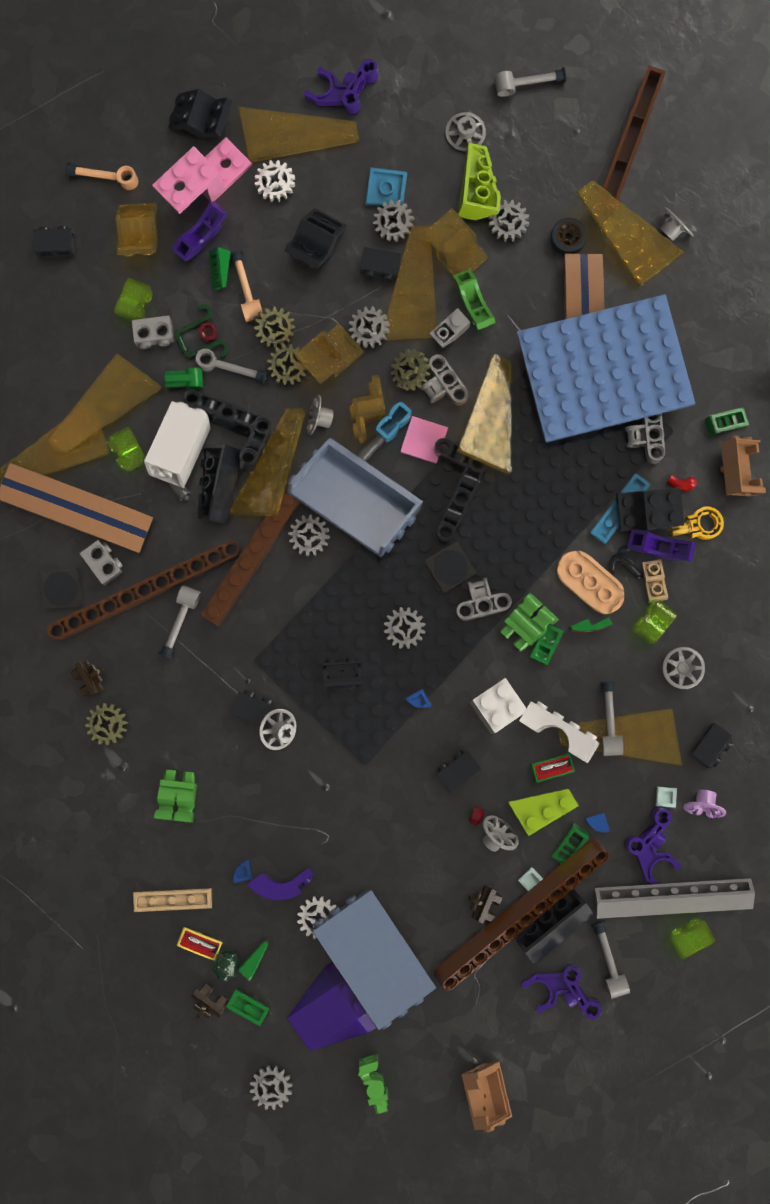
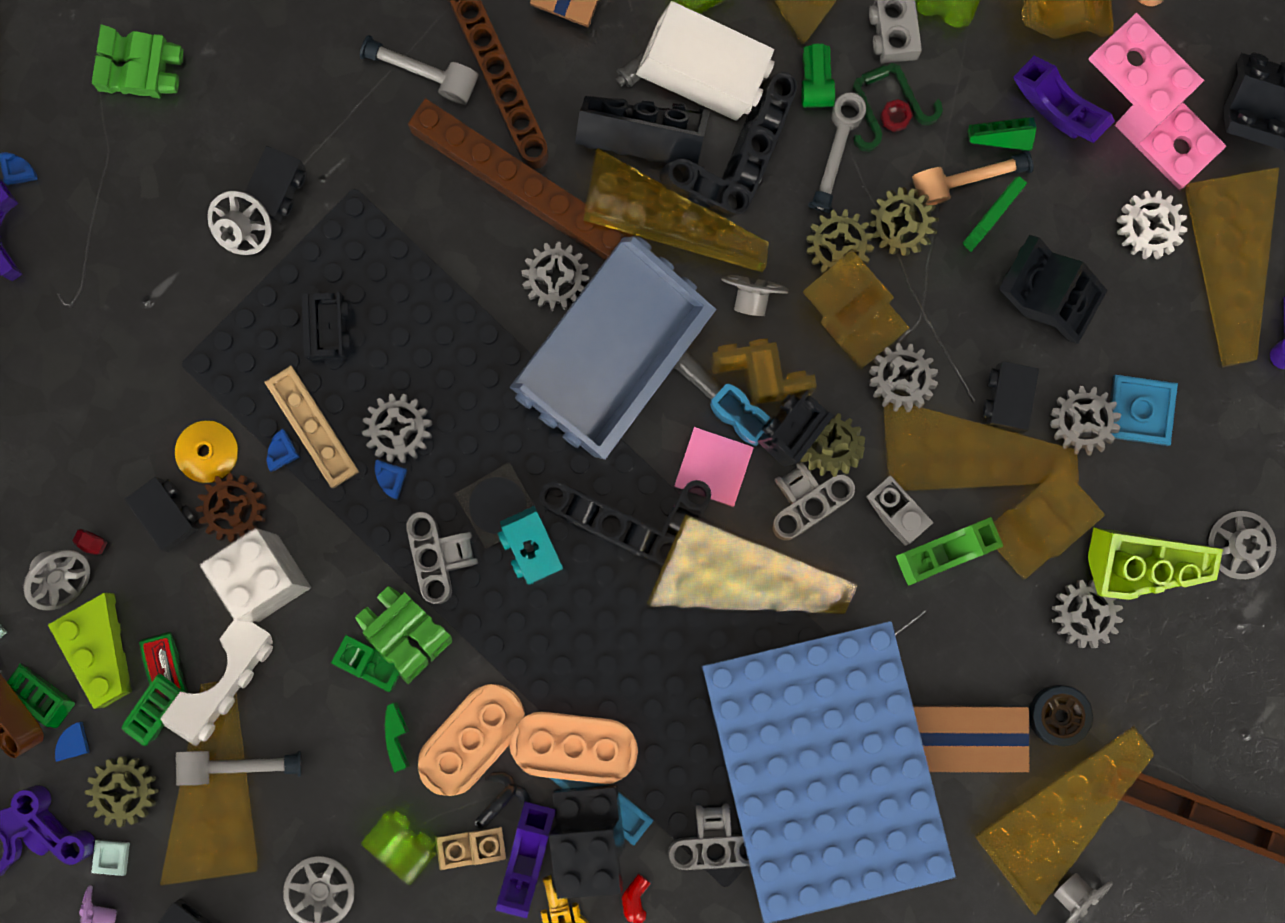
camera: 85 degrees right, 0 degrees up
none -> olive gear [85,756,158,827]
none -> green slope [121,673,185,746]
none -> yellow dish [175,421,238,483]
none -> reddish brown gear [196,473,267,543]
none -> tan tile [265,365,359,489]
none -> blue tile [375,460,408,500]
none -> teal brick [498,506,563,585]
none -> light nougat tile [510,711,638,784]
none -> black hinge [757,390,834,467]
none -> green tile [963,176,1027,252]

